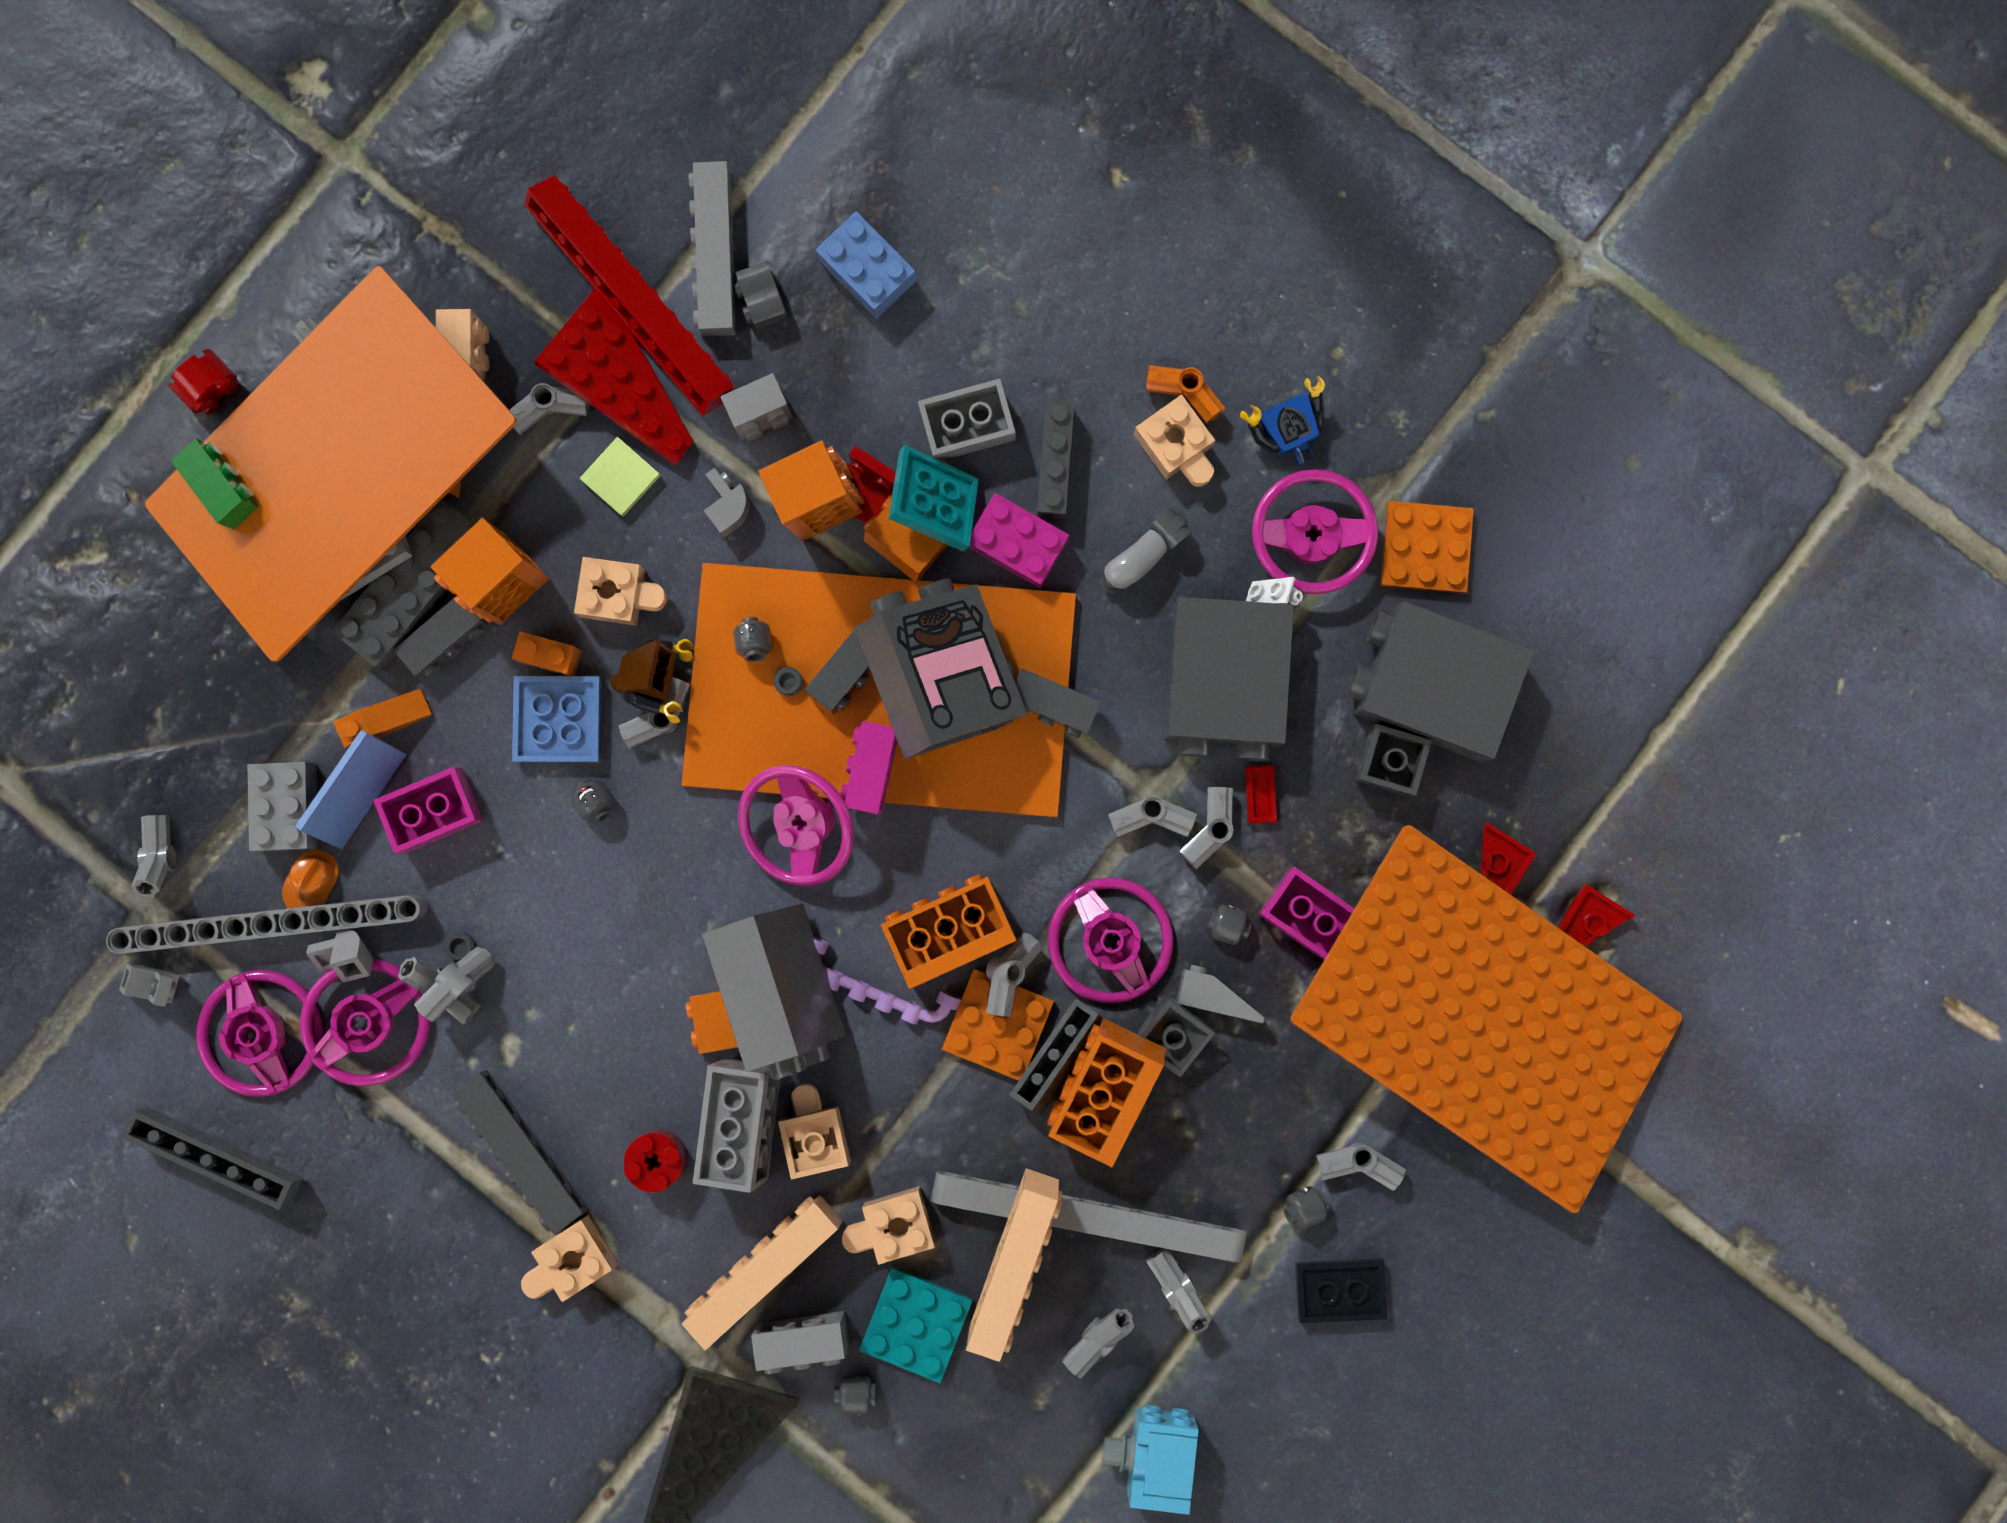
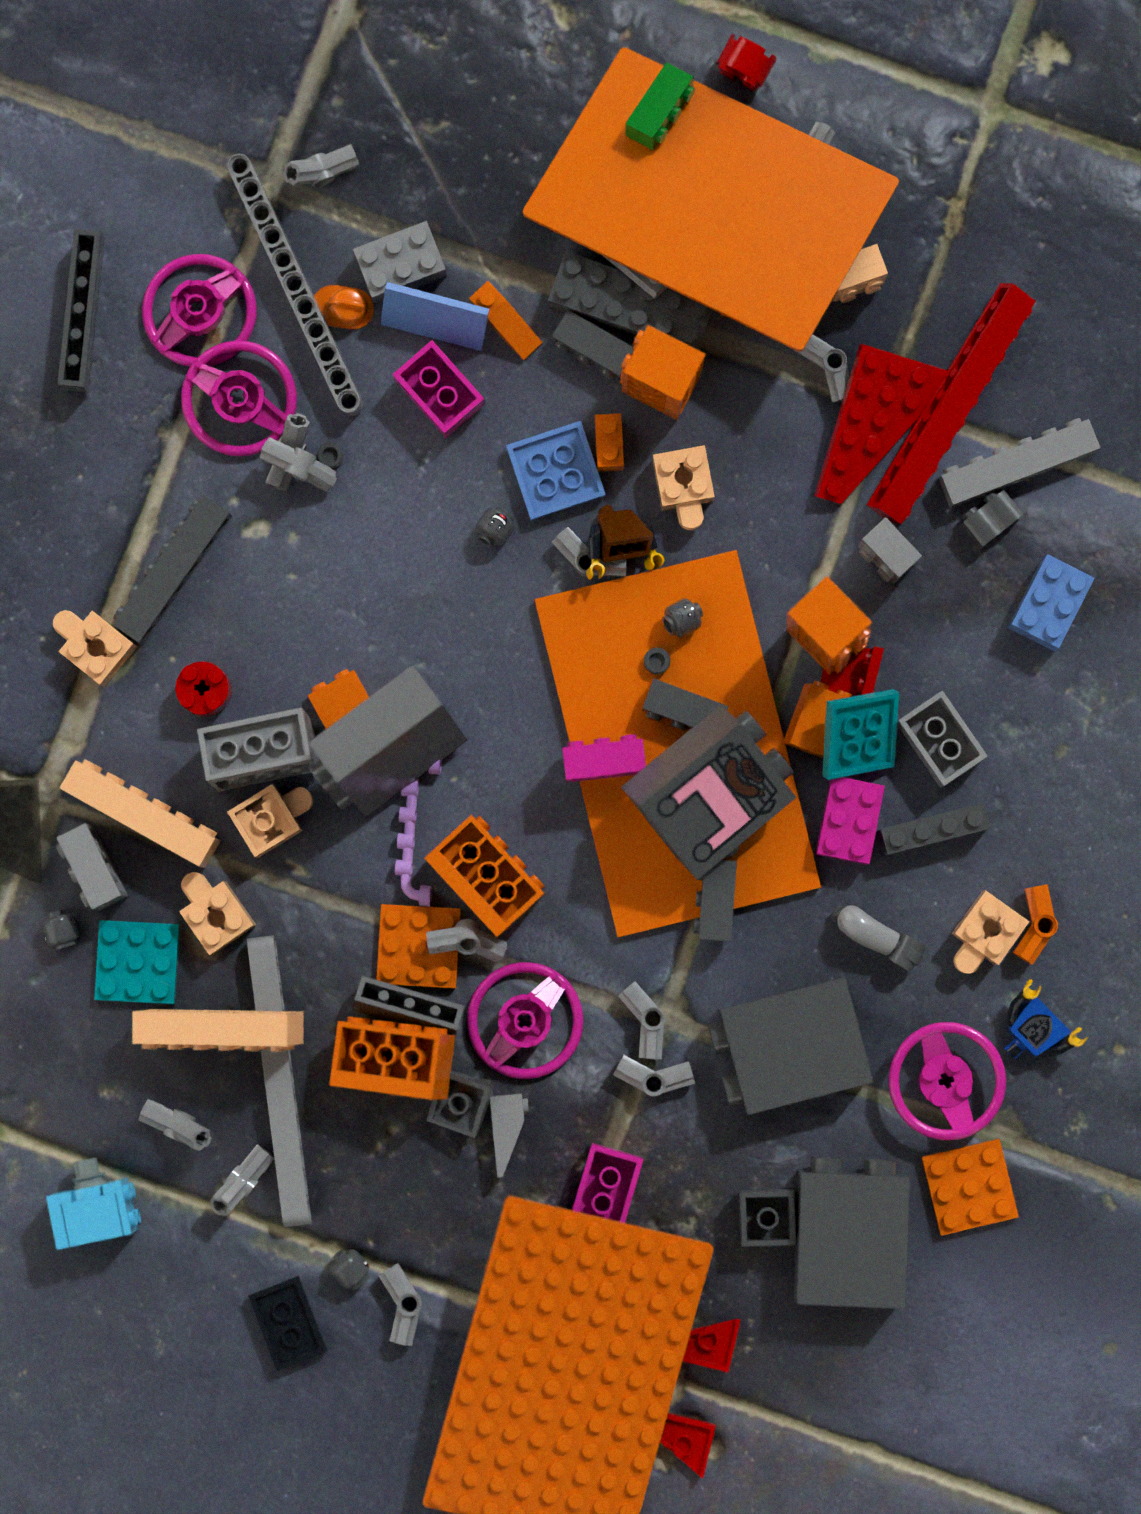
camera: 70 degrees right, 0 degrees up
light grey brick [119,962,179,1007] -> none
light grey brick [306,929,373,983] -> none
yellowish green tile [580,437,661,517] -> none
light grey brick [704,468,750,538] -> none
dark pink piece [738,765,854,886] -> none
dark grey head [1207,904,1252,945] -> none
red tile [1244,765,1277,824] -> none
white hinge [1246,577,1303,606] -> none

